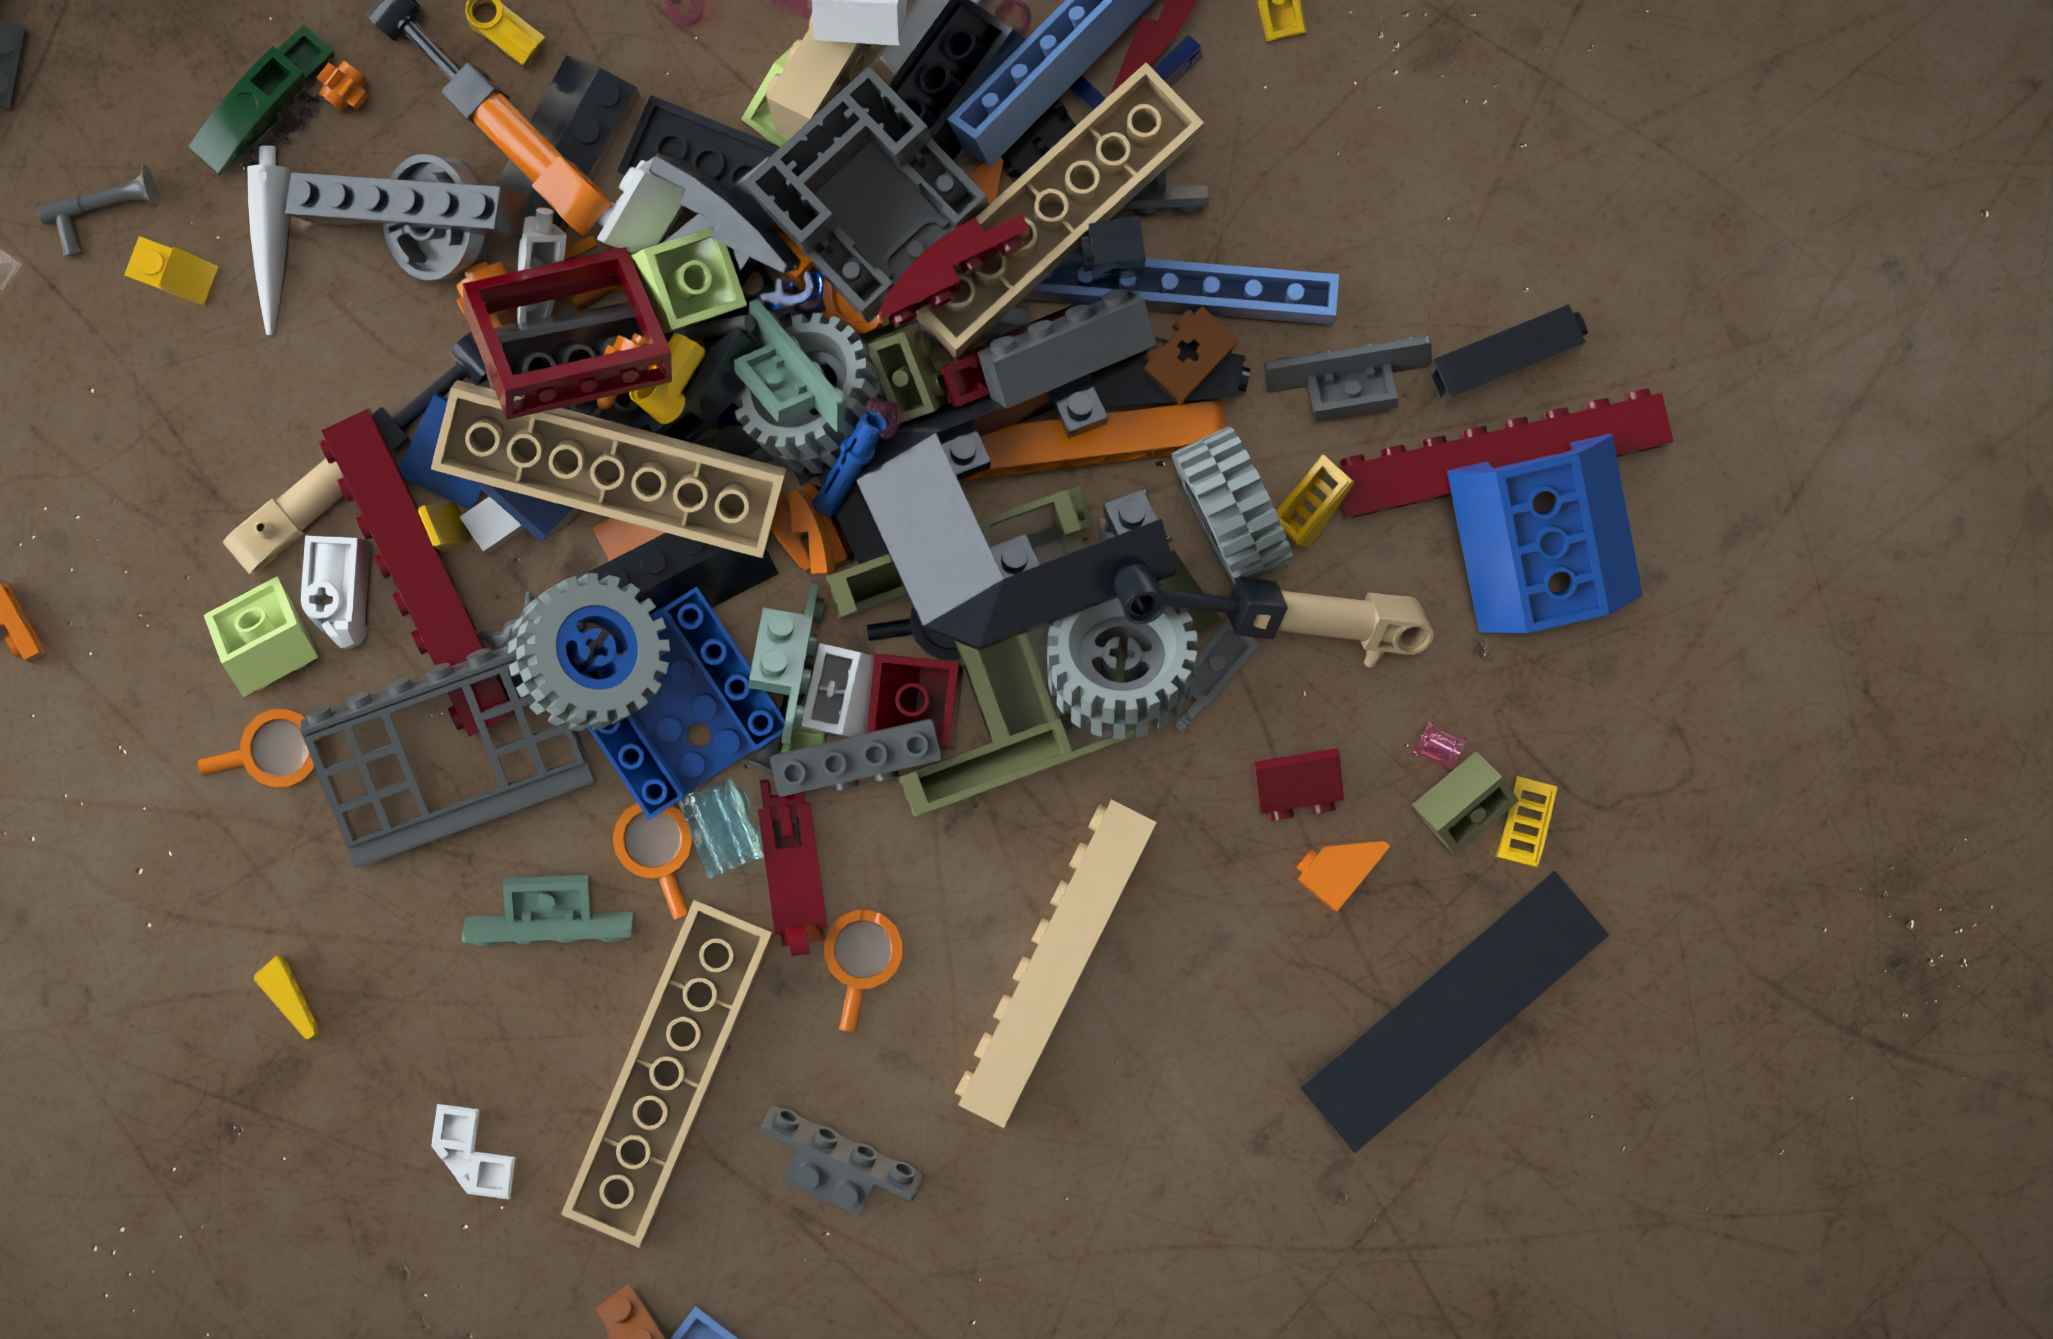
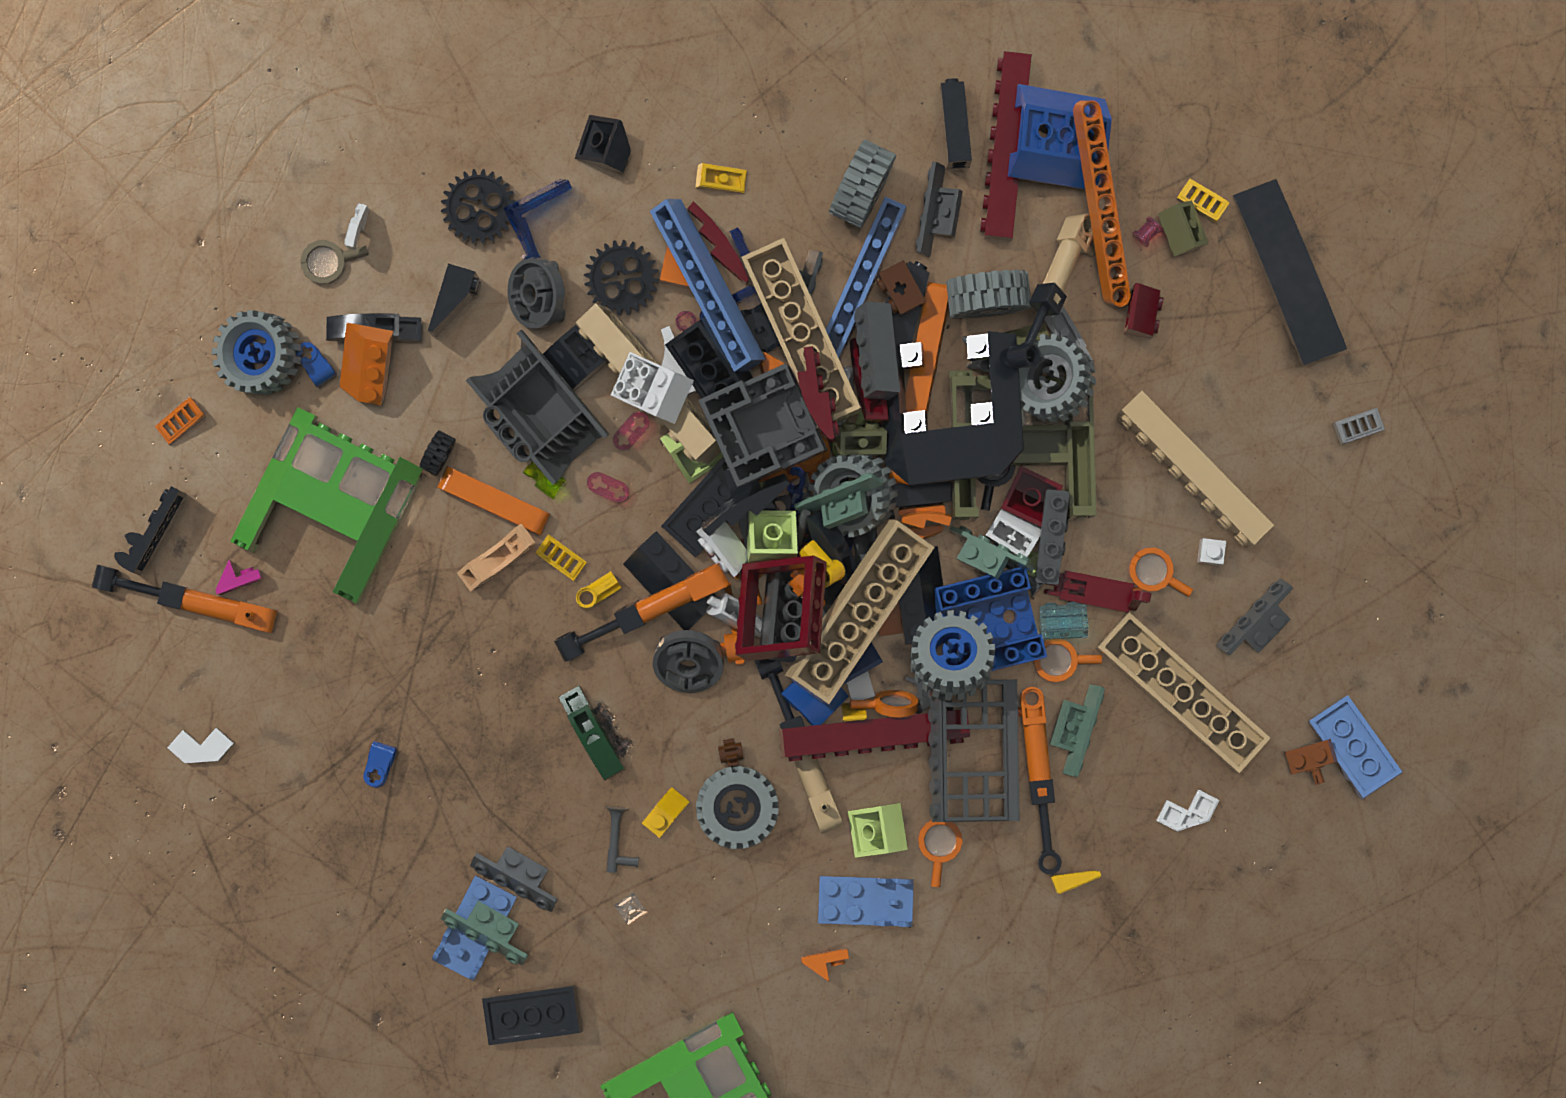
camera: 70 degrees left, 0 degrees up
white piece [247,146,290,335] -> none
arch [285,172,528,239] -> none
white piece [301,536,371,649] -> none
orange gear [317,60,369,113] -> none
blue pin [813,411,887,517] -> none
clear pink bush [863,397,901,439] -> none
black brick [1080,216,1146,283] -> none
yellow slope [1276,455,1355,548] -> none
orange slope [1296,841,1390,912] -> none
none -> light grey wheel [696,766,779,849]
none -> reddish brown gear [718,738,744,767]
none -> medium blue hinge [818,876,914,927]
none -> light grey wheel [829,139,896,229]
none -> orange piece [849,690,918,718]
none -> orange piece [1018,687,1062,874]
none -> orange beam [1073,100,1131,307]
none -> white brick [1197,538,1226,566]
none -> light grey slope [1333,408,1385,445]

